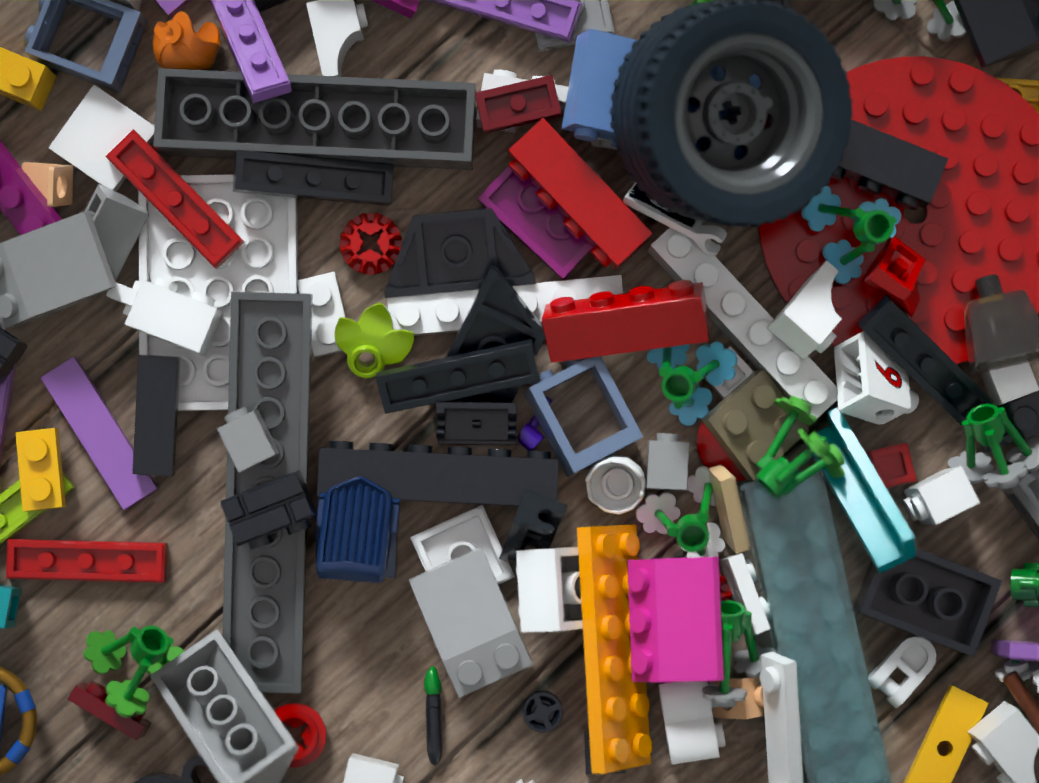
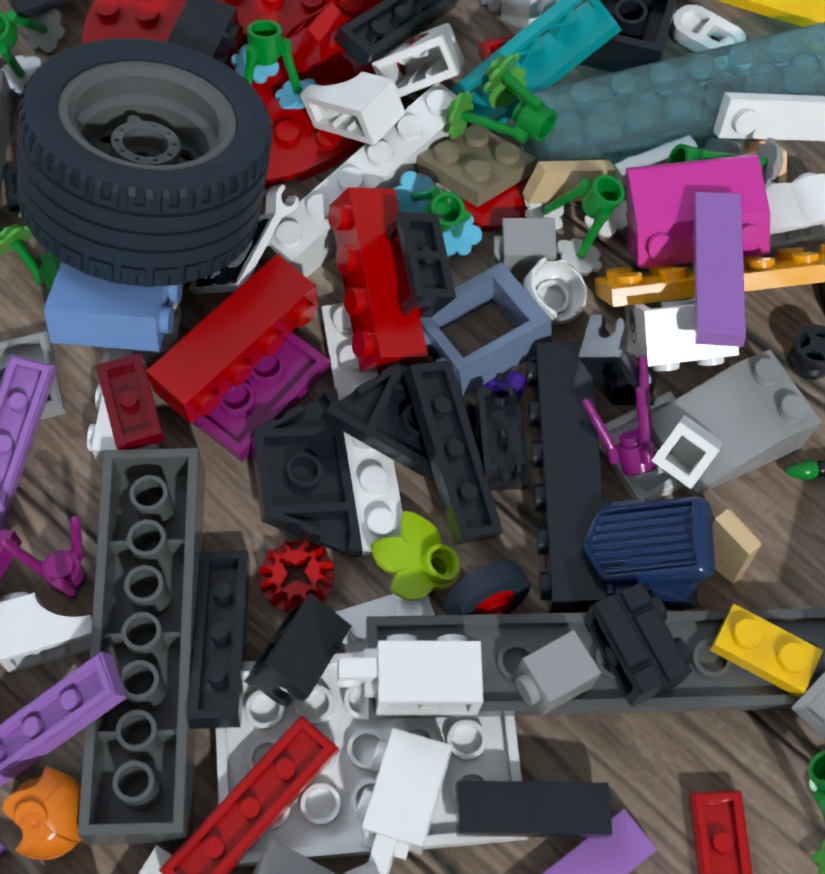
camera: 100 degrees left, 20 degrees down
none -> magenta plant [0,516,86,599]
none -> black hinge [244,593,352,707]
none -> white hinge [337,634,483,715]
none -> black hinge [386,212,456,318]
none -> black wheel [444,560,530,615]
none -> magenta plant [582,355,658,476]
none -> white brick [651,415,723,489]
none -> medium lavender tile [693,192,746,347]
none -> yellow plate [709,603,823,698]
none -> tan tile [712,509,761,587]

